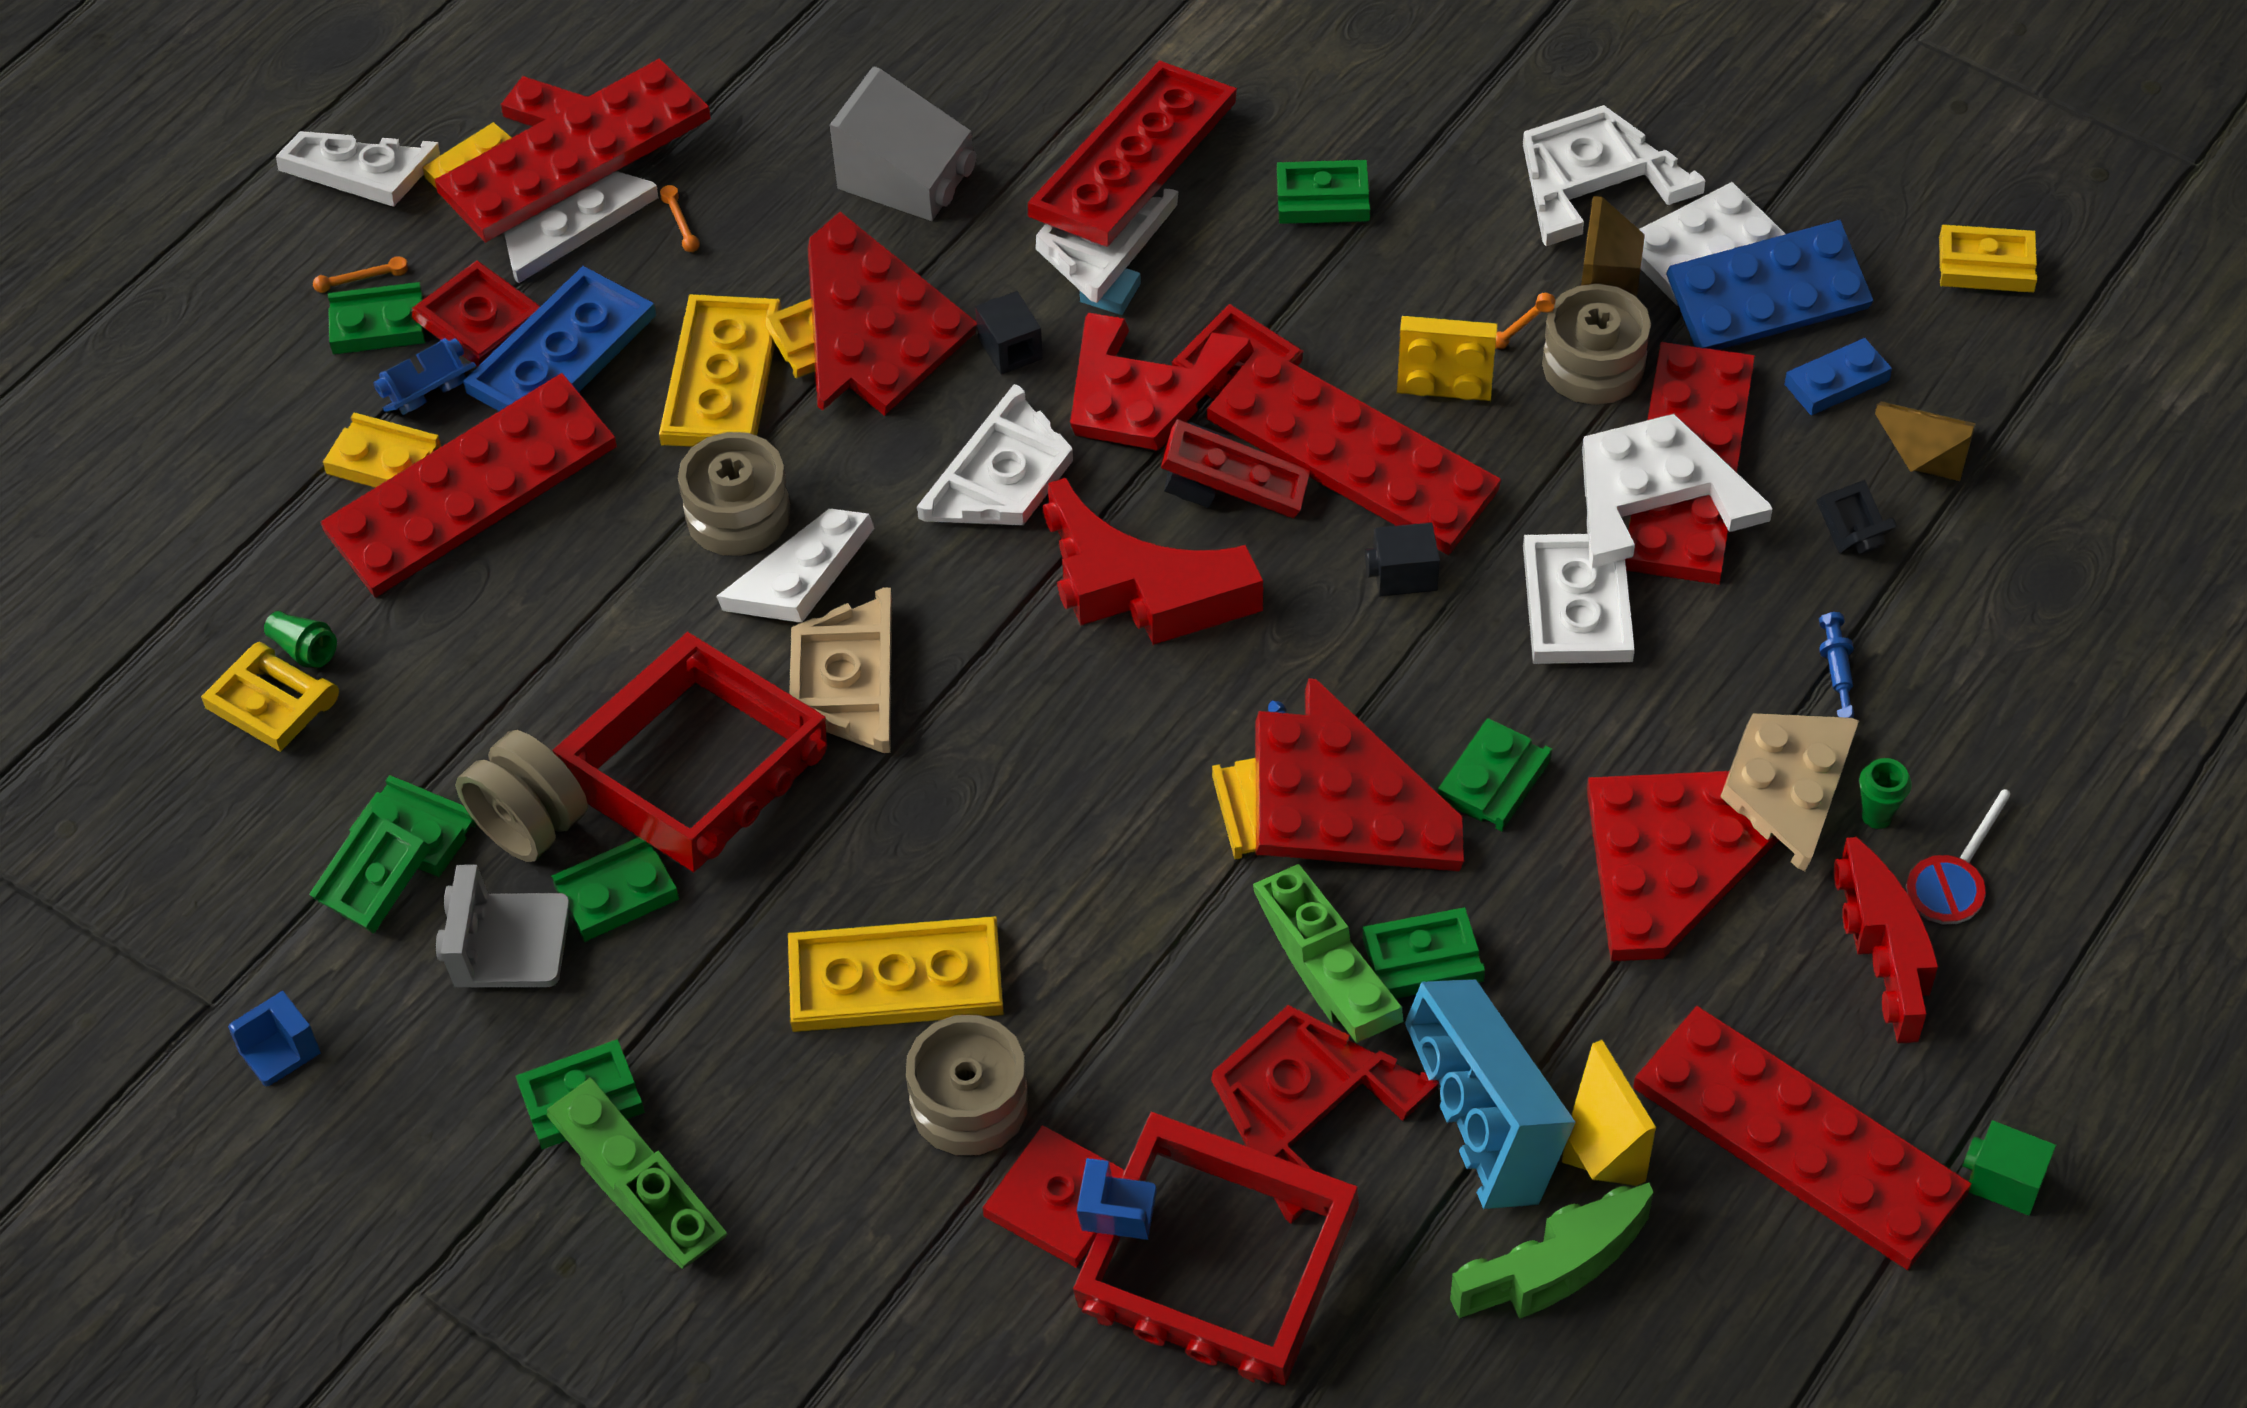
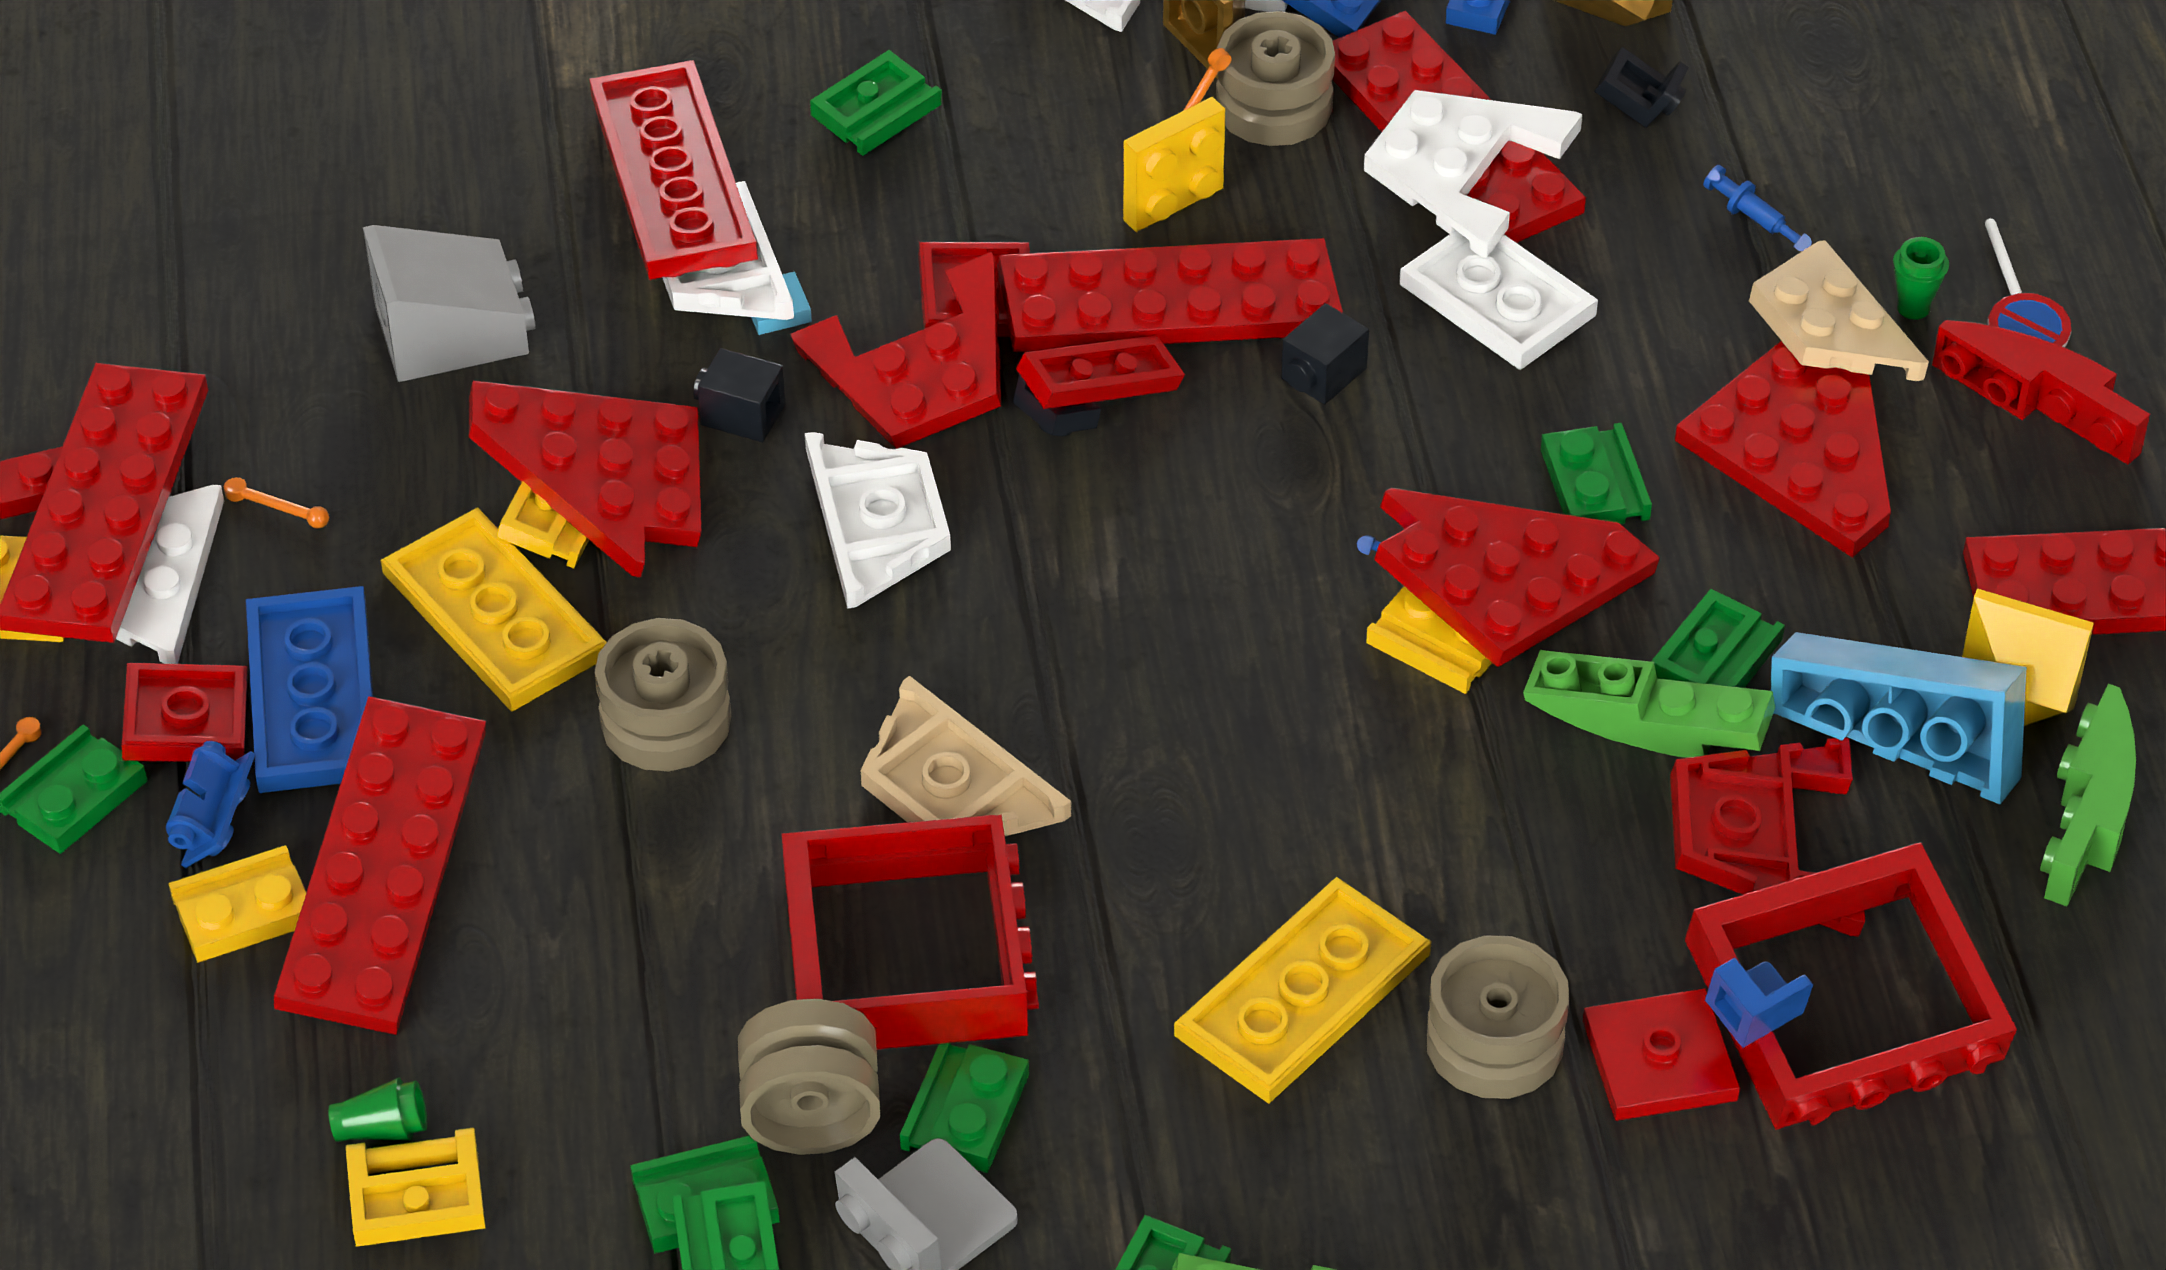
camera: 45 degrees left, 5 degrees down
white wing [717,509,875,623] -> none
red arch [1043,478,1263,645] -> none

